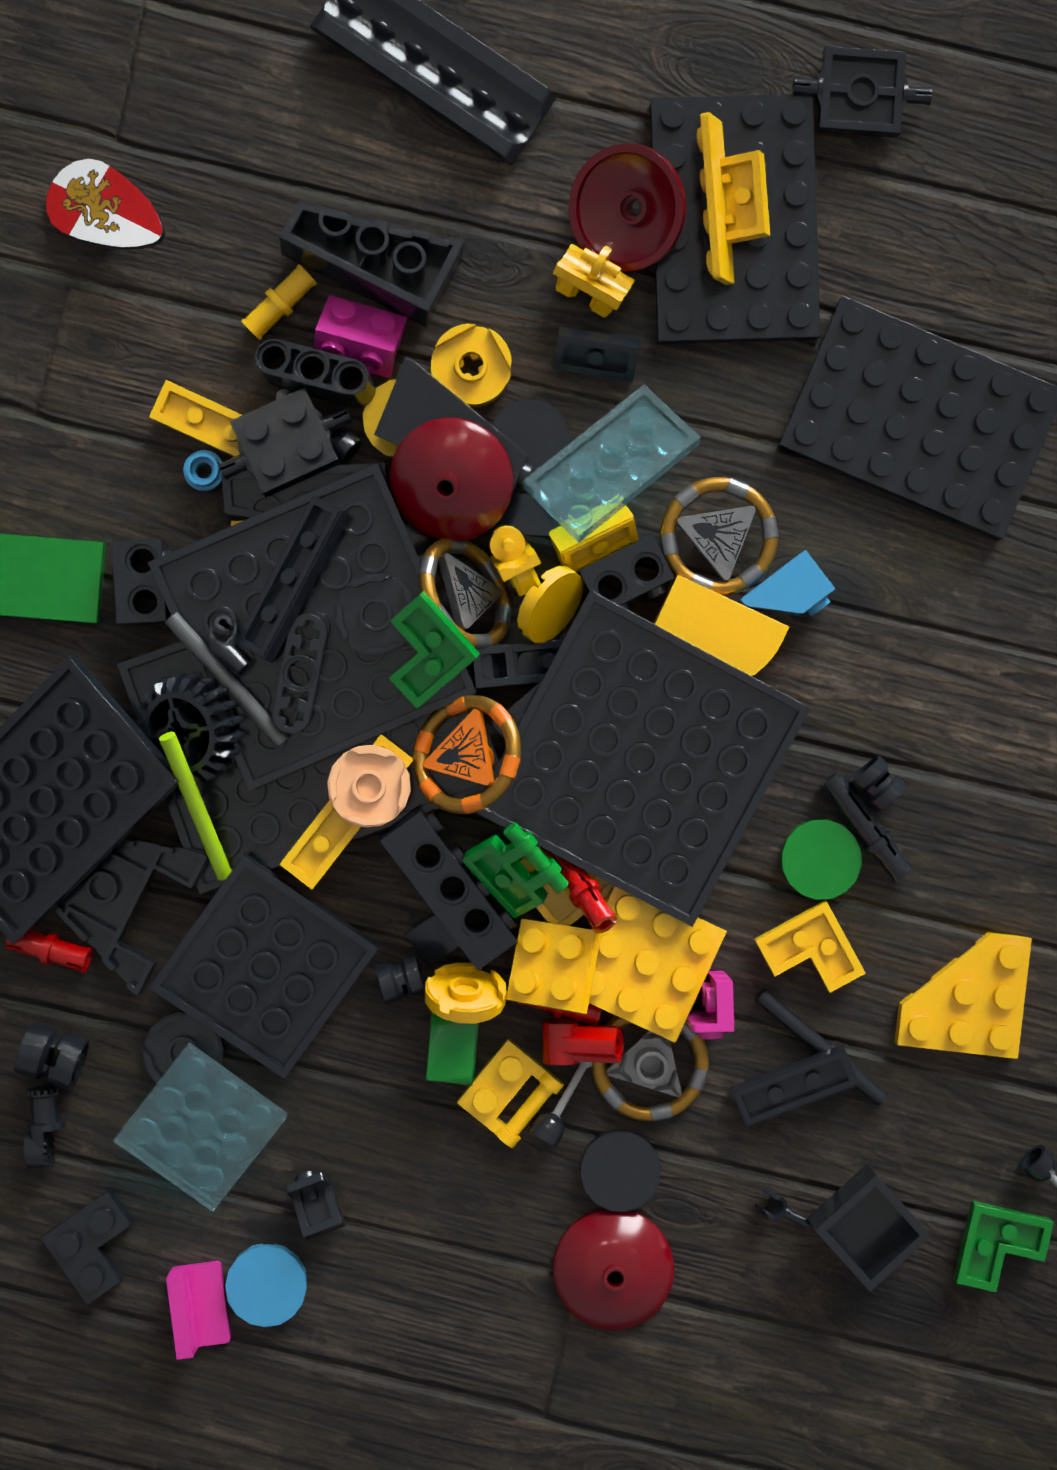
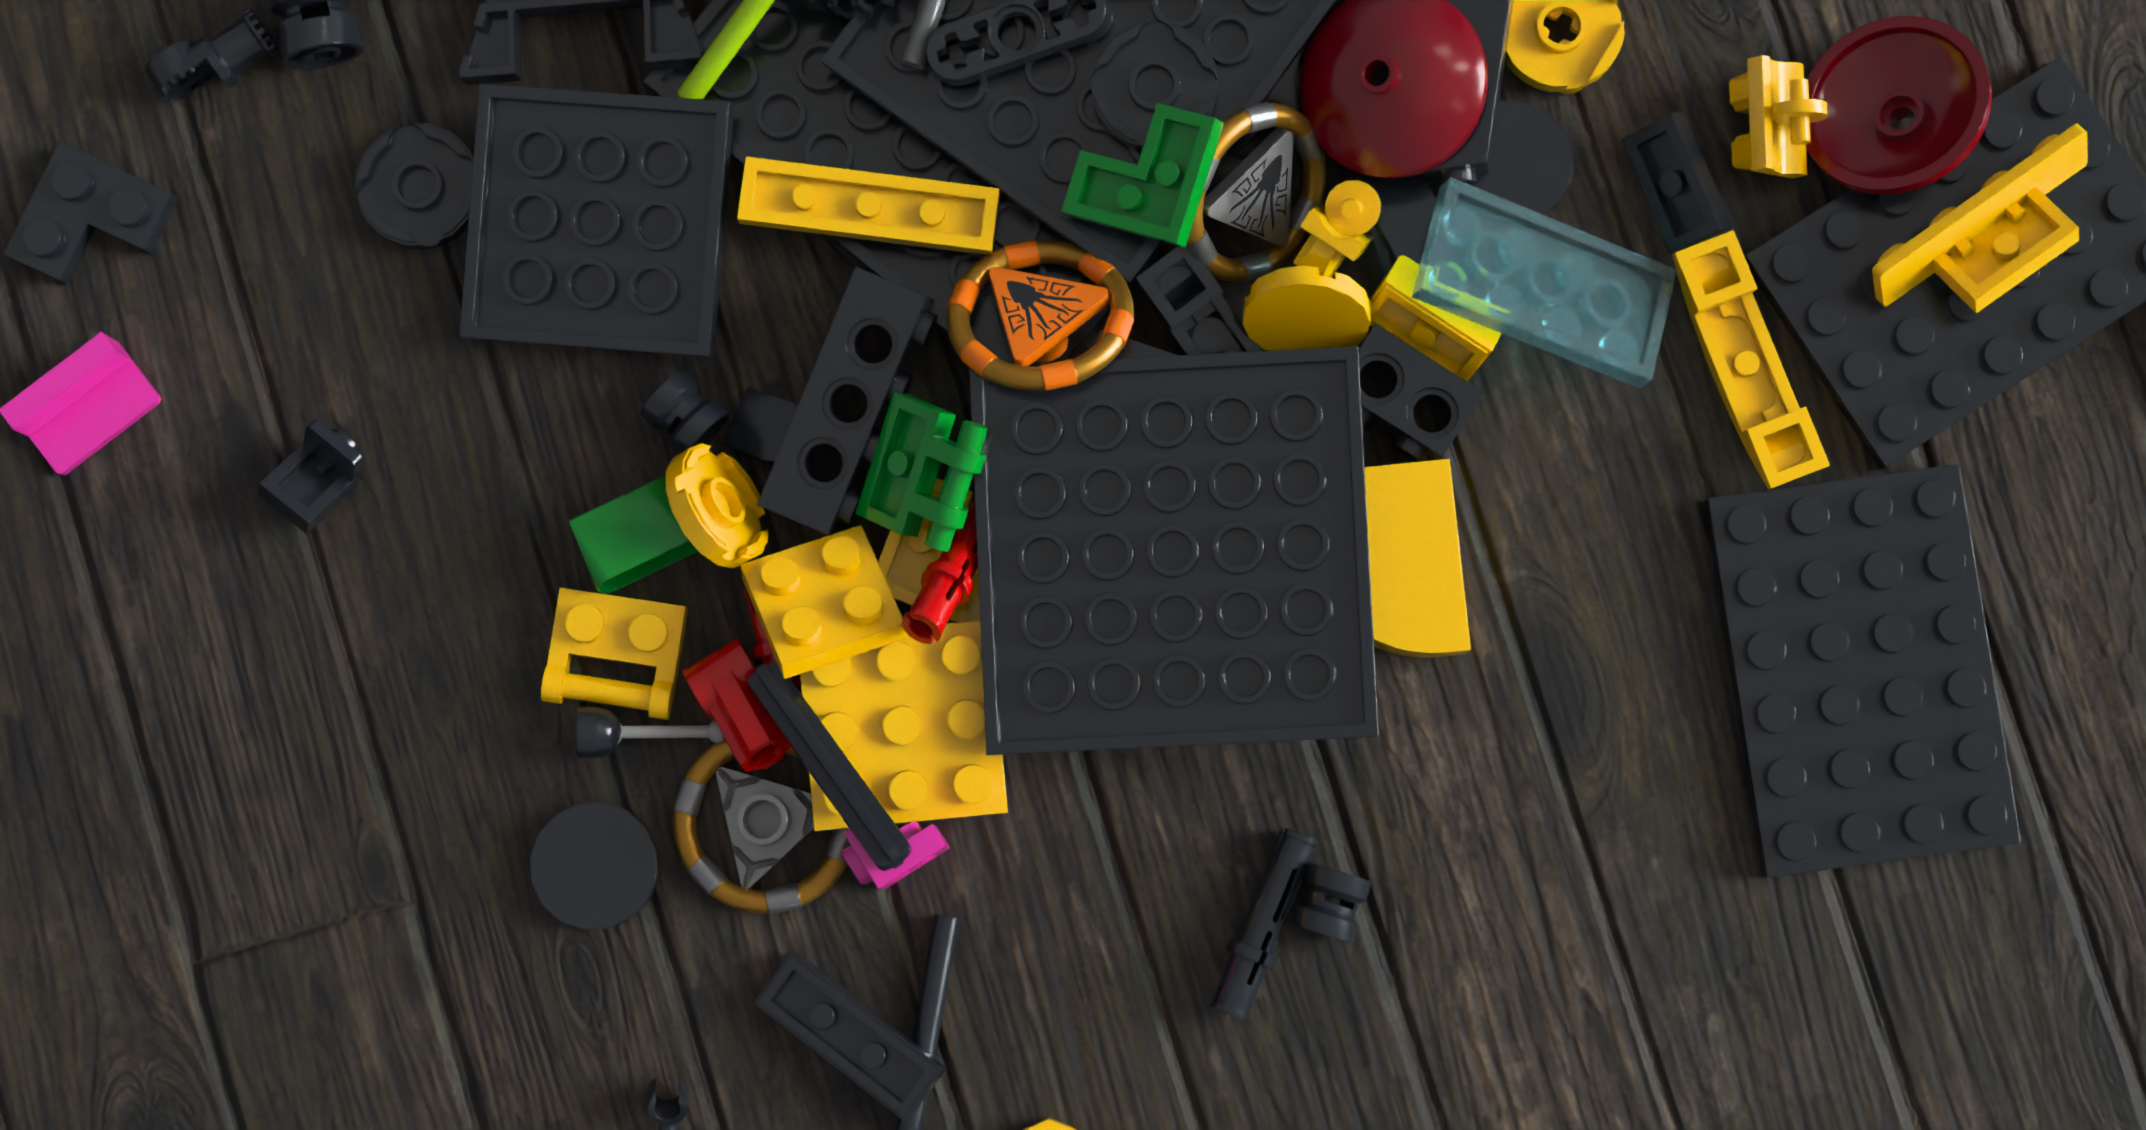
camera: 60 degrees right, 5 degrees down
clear light blue plate [113,1042,288,1212] -> none
dark azure tile [225,1243,307,1327] -> none
light nougat tile [327,745,411,827] -> none
dark red dish [553,1208,674,1330] -> none
piece [659,477,779,596] -> none
dark azure slope [737,550,835,616] -> none
yellow plate [754,901,866,993] -> none
green tile [780,819,862,900] -> none
none -> black axle [748,662,911,871]
none -> yellow slope [1673,230,1830,490]

